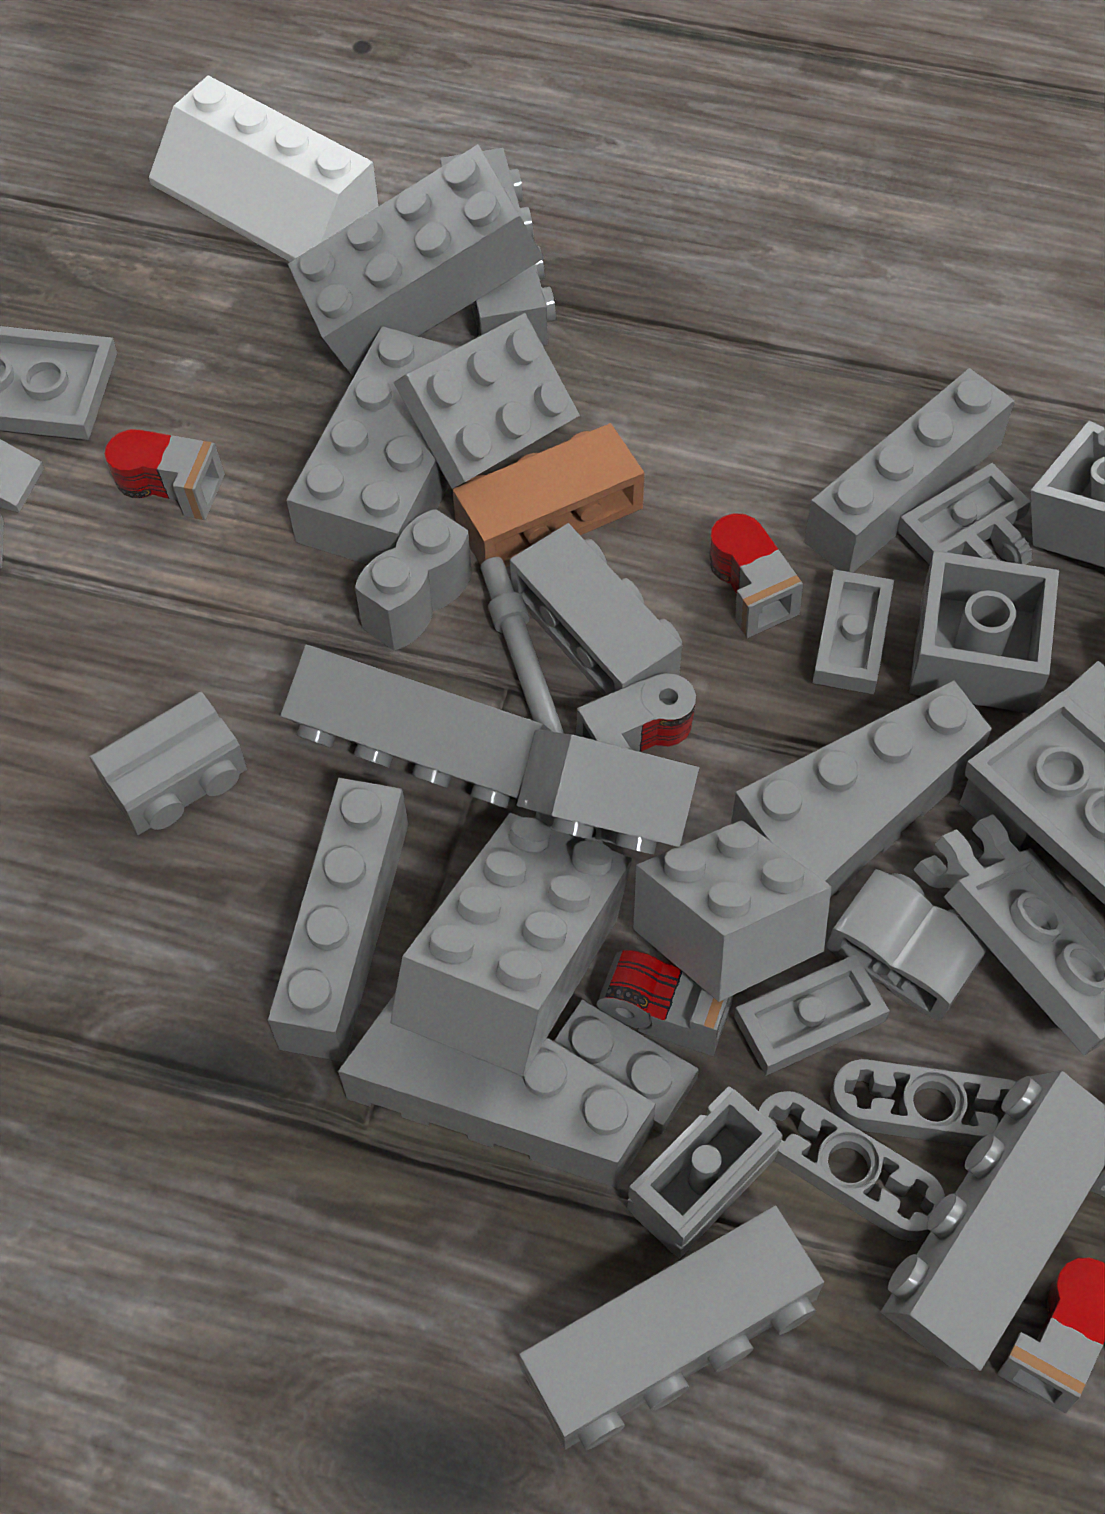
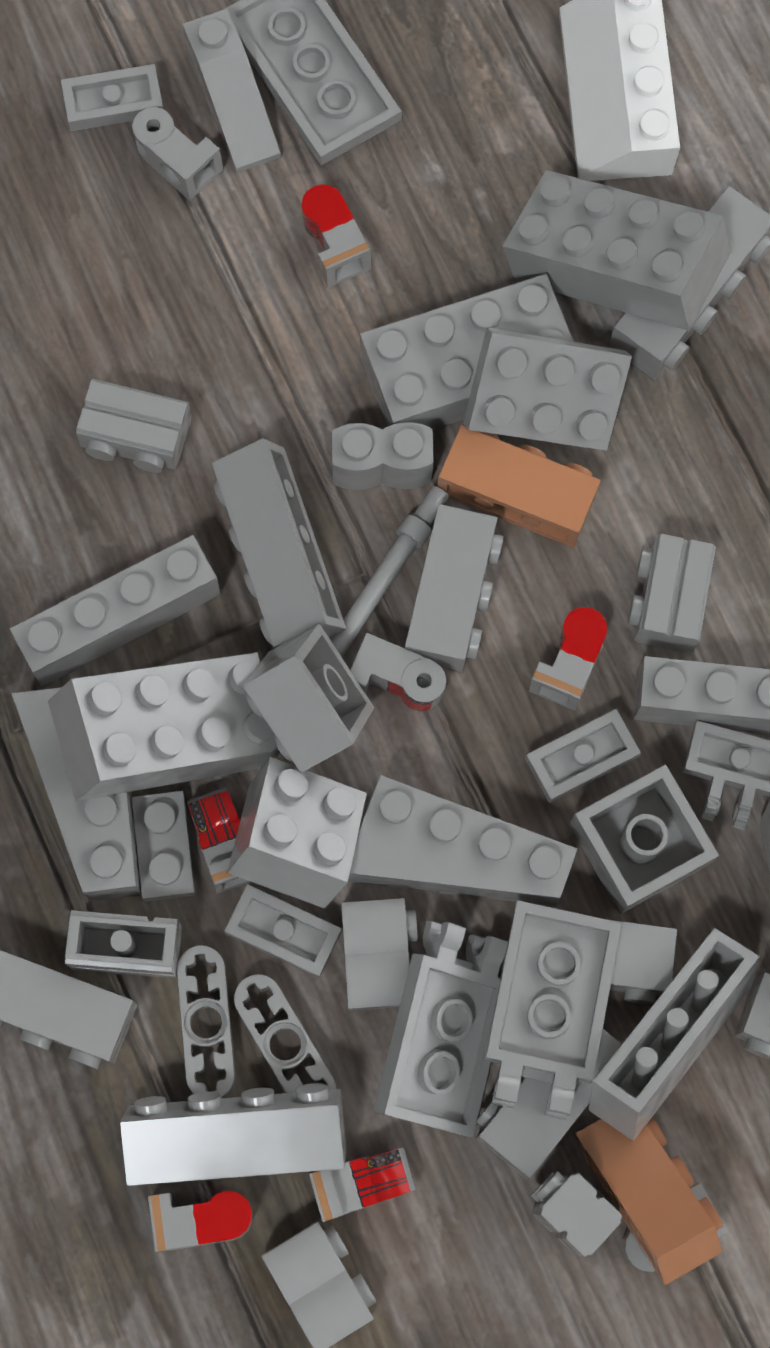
camera: 45 degrees right, 15 degrees up
none -> light grey brick [628,534,716,653]

